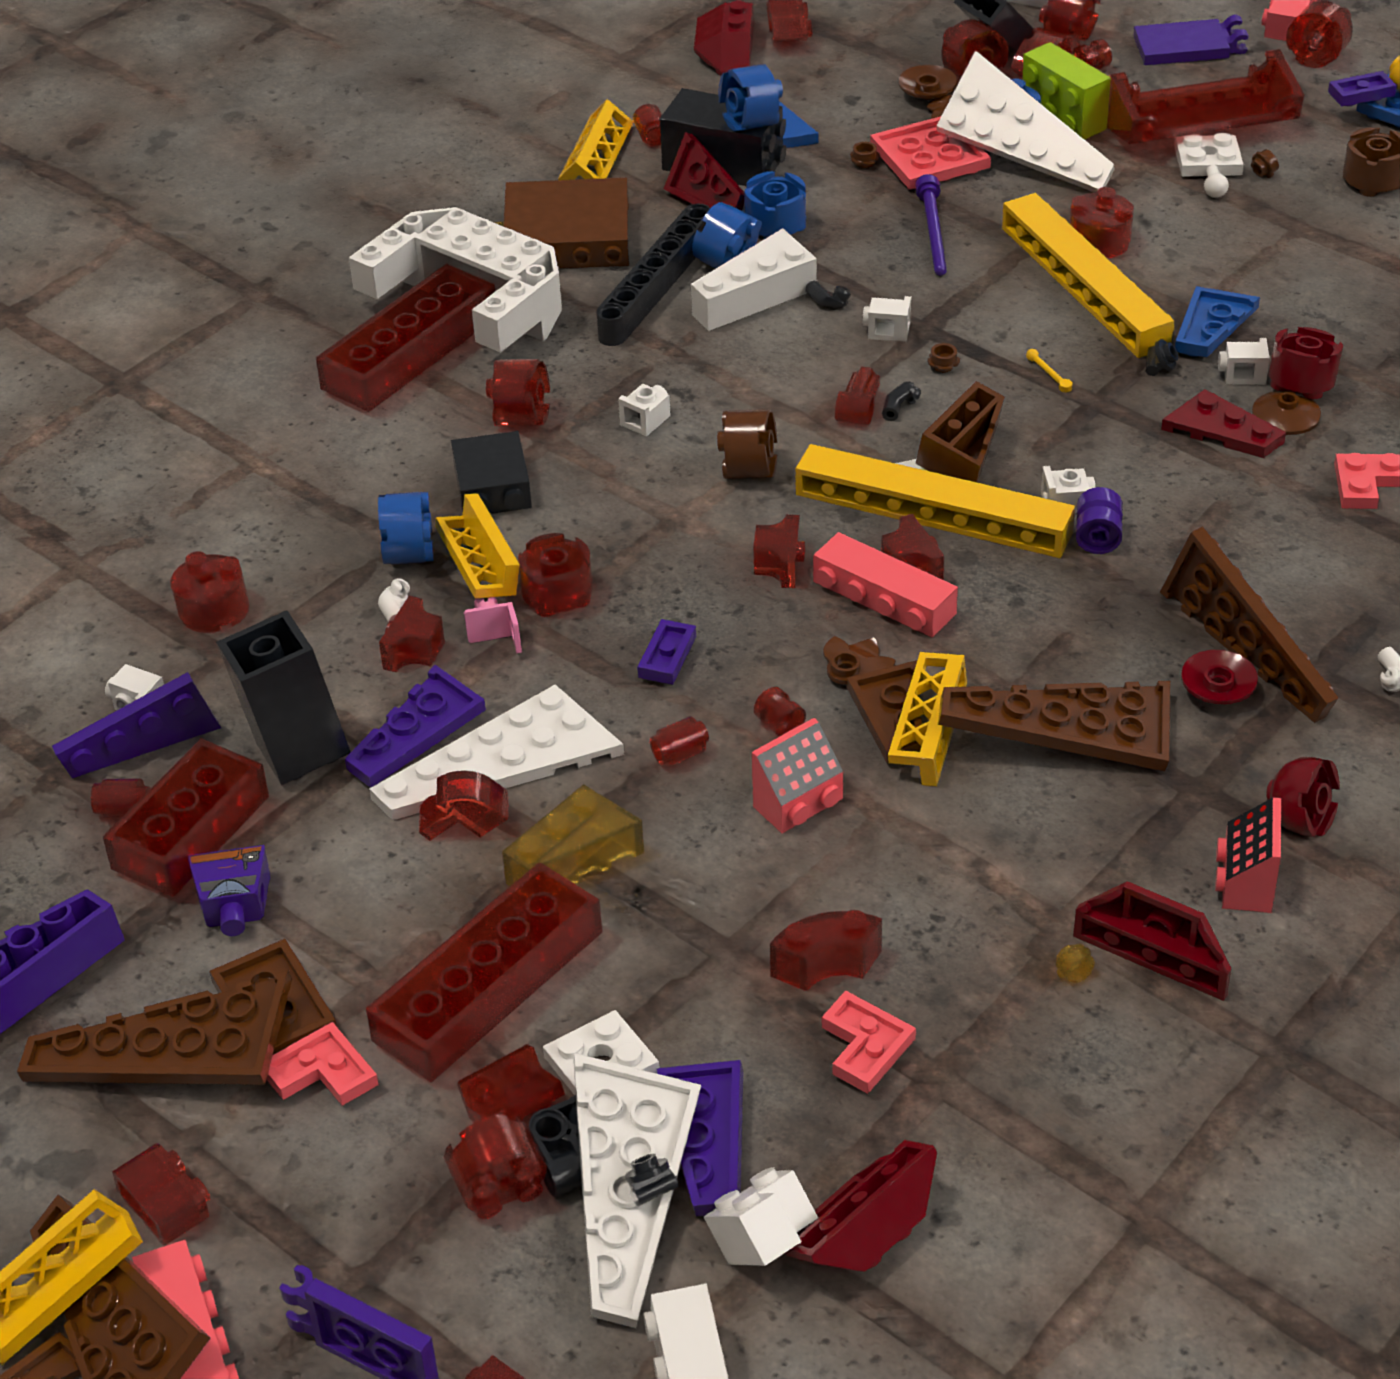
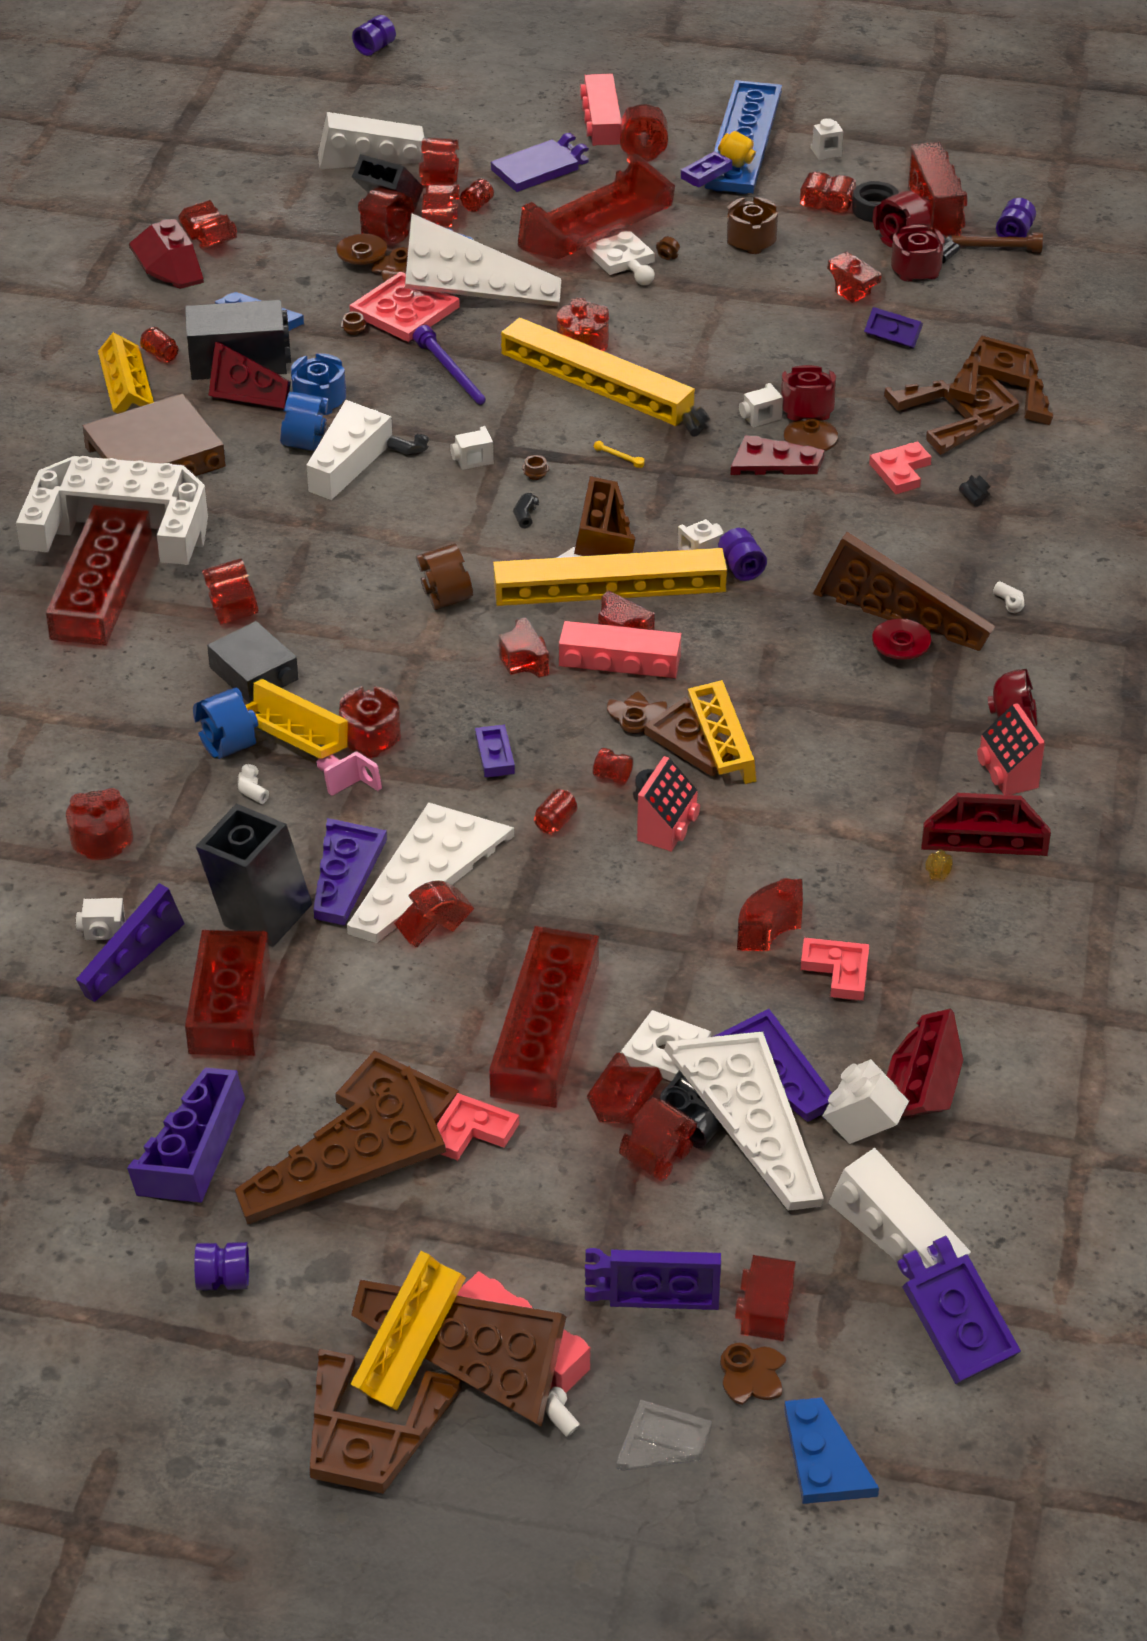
camera: 30 degrees left, 0 degrees up
clear red brick [91,778,152,818] -> none
clear red brick [112,1143,210,1246] -> none
dark purple torso [188,845,270,936] -> none
clear red brick [379,596,445,672] -> none
clear yellow wedge [502,784,644,903] -> none
black beam [596,203,710,346] -> none
white brick [618,384,670,437] -> none
black plate [625,1154,678,1206] -> none
blue brick [718,64,783,131] -> none
clear red piece [835,367,880,425] -> none
reddish brown wing [938,681,1170,771] -> none
lime brick [1022,42,1111,140] -> none
blue wing [1175,286,1260,358] -> none

